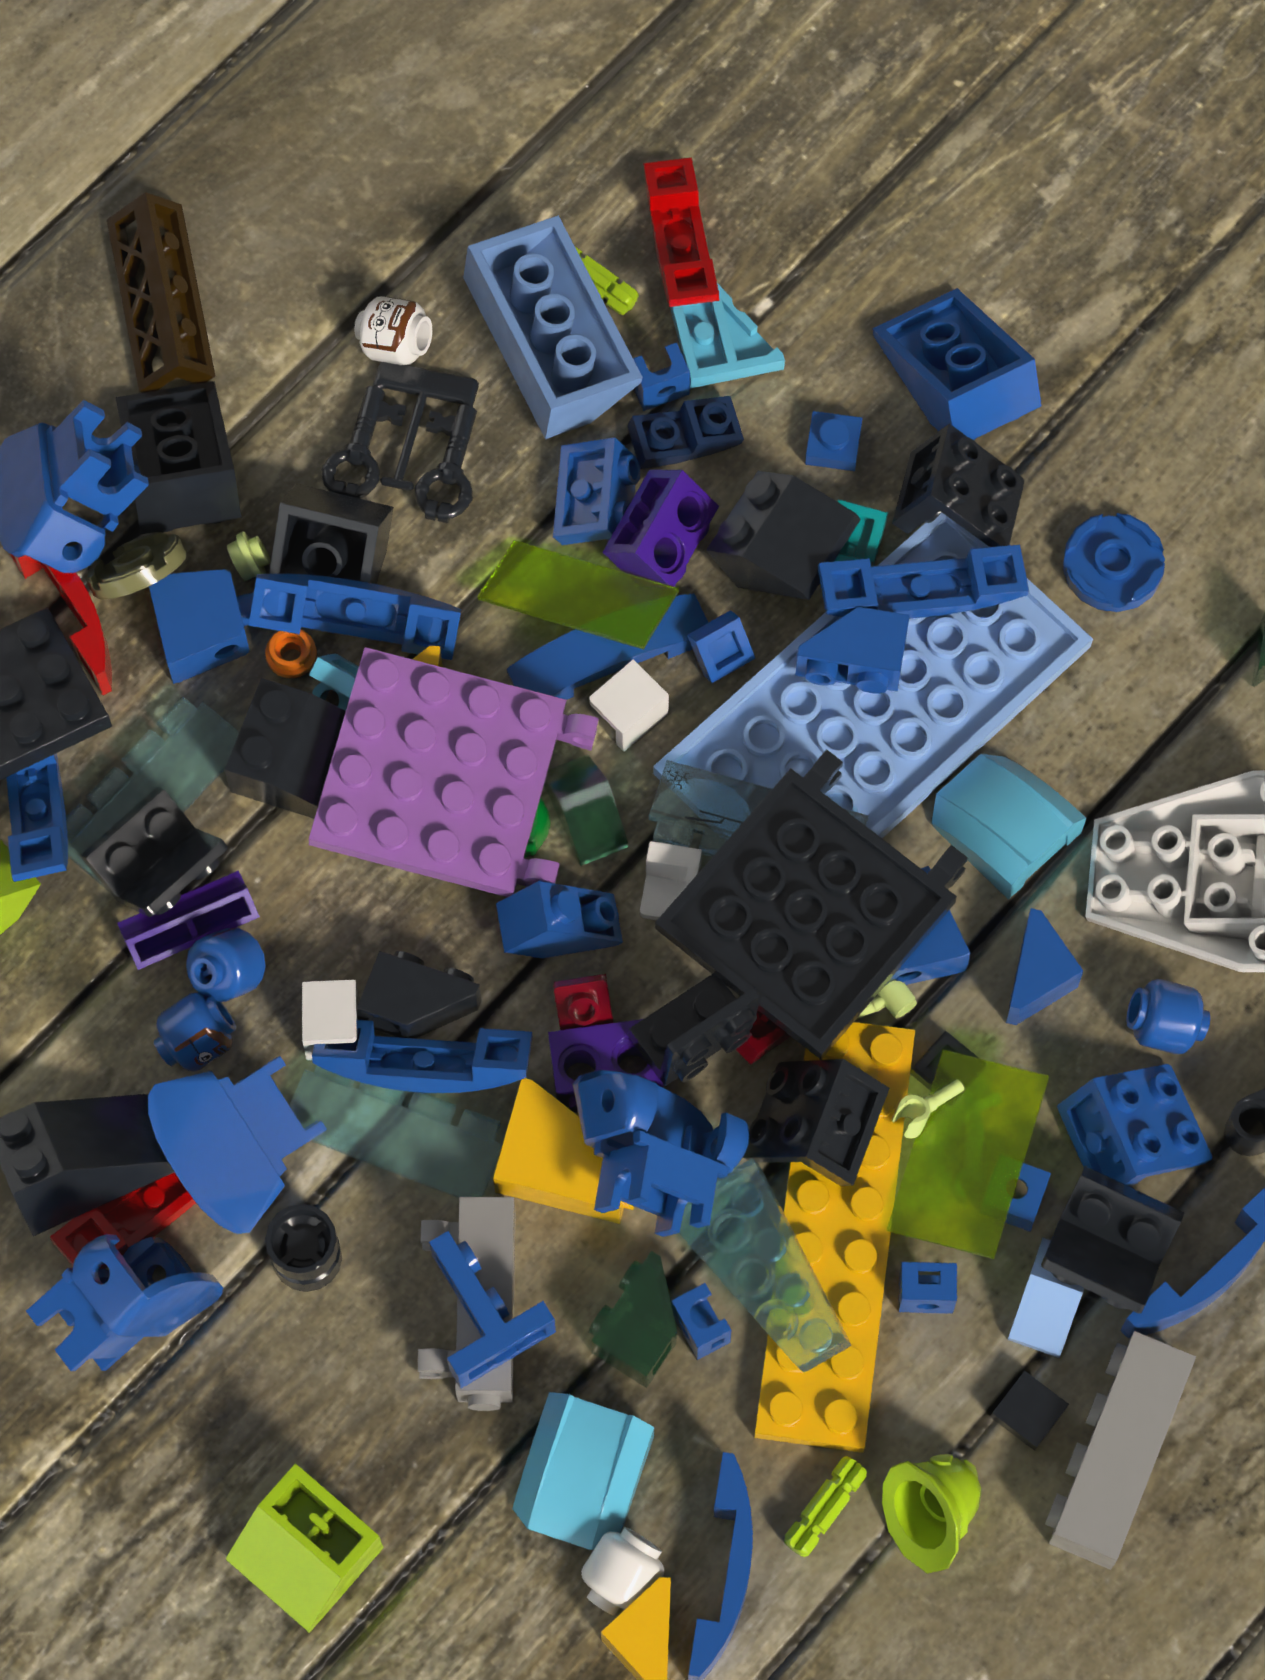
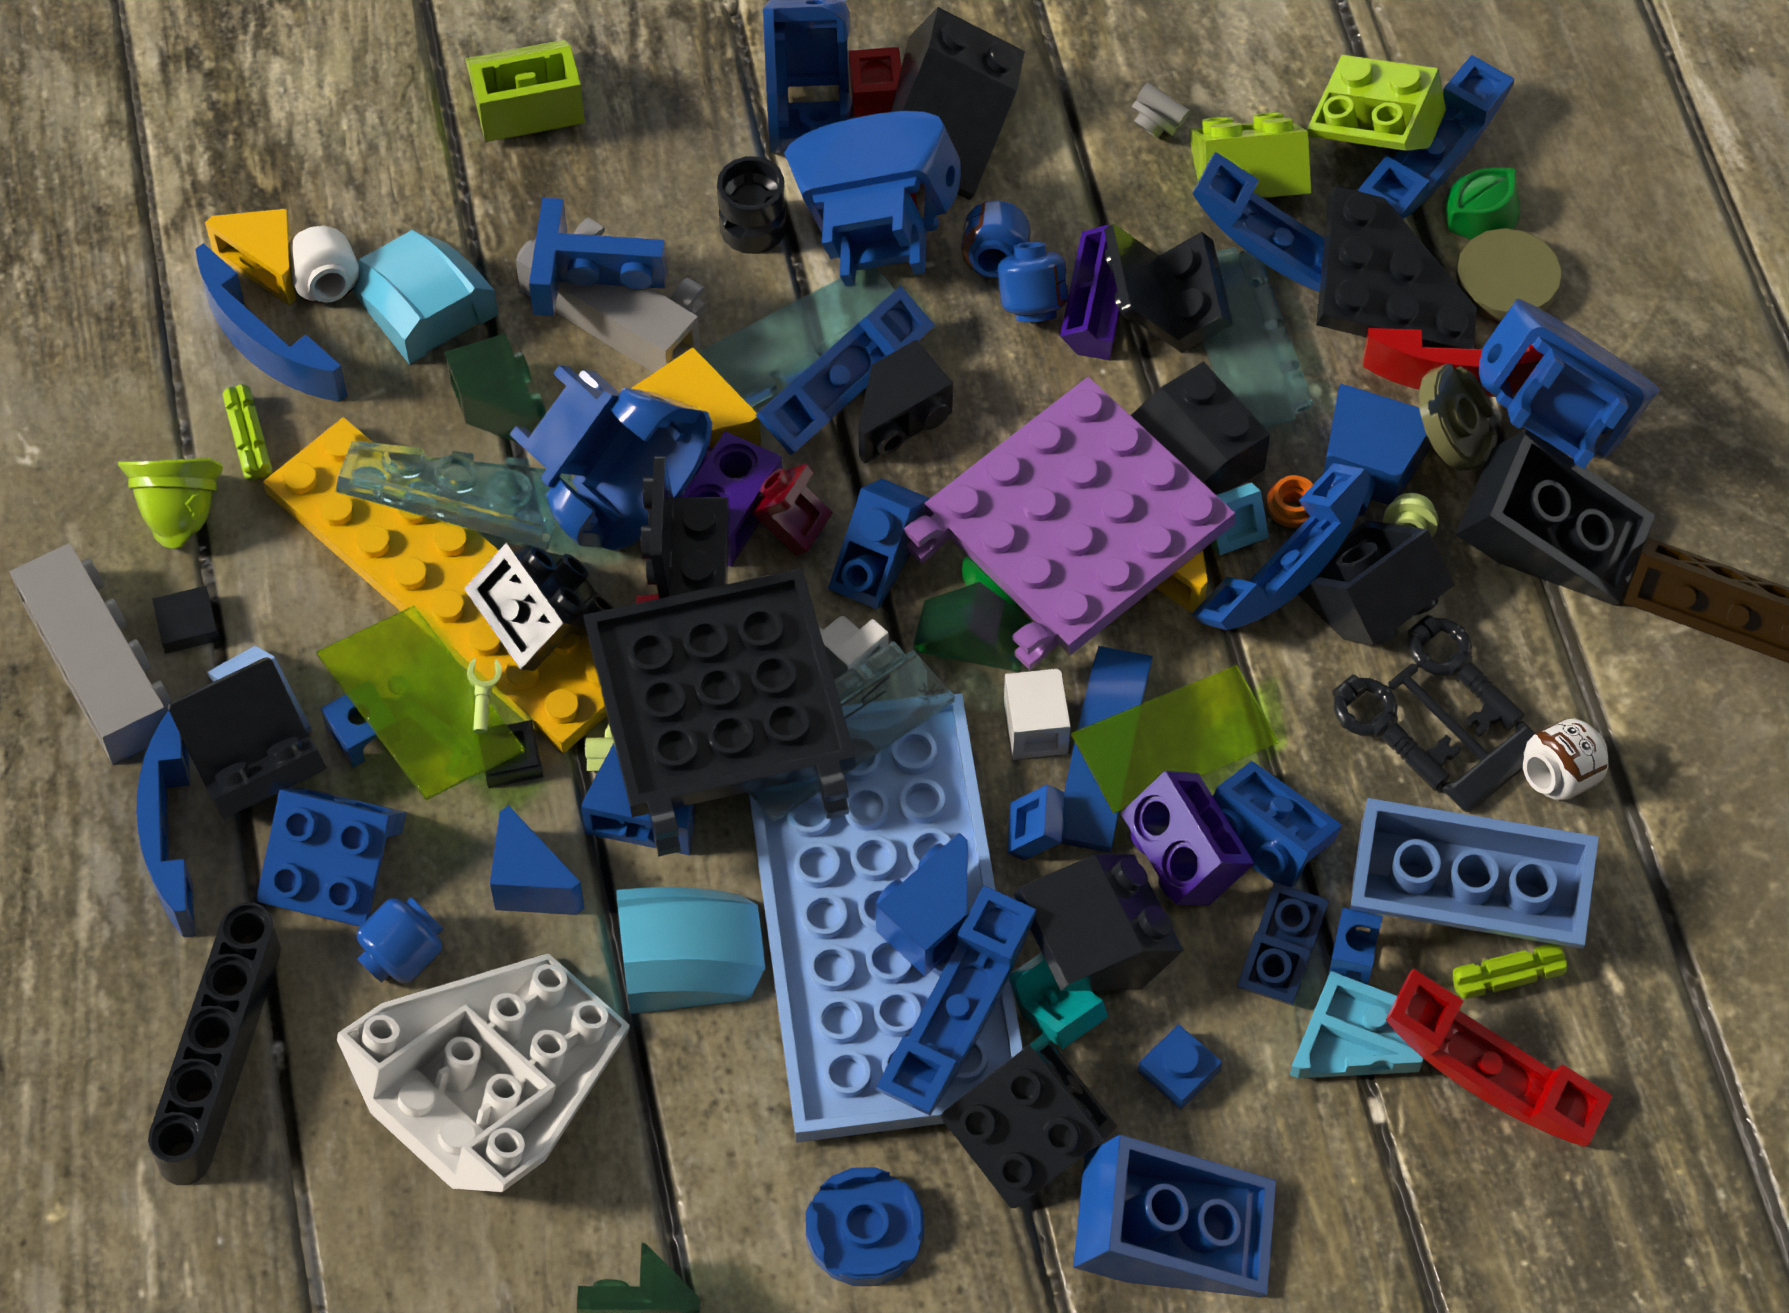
camera: 125 degrees right, 10 degrees down
white panel [302,980,359,1060] -> none
blue piece [671,1283,732,1360] -> none
blue piece [899,1262,957,1314] -> none

